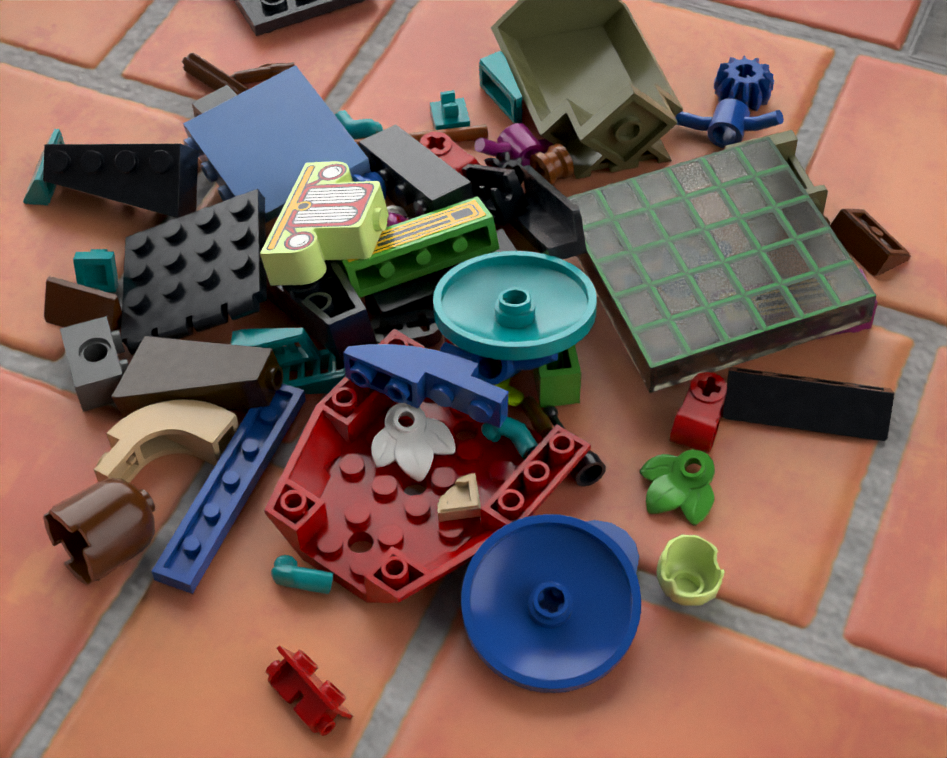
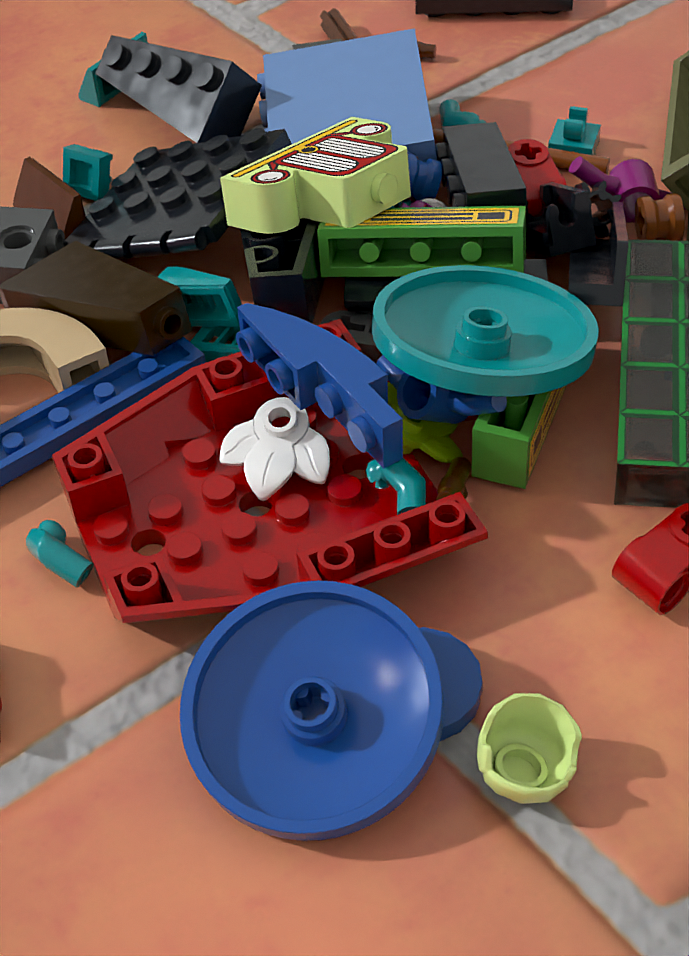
camera: 30 degrees right, 5 degrees down
tan tile [438,473,481,522] -> none
teal slope [479,51,522,123] -> none
black hinge [543,405,606,486] -> none
bright green plate [640,450,715,526] -> none

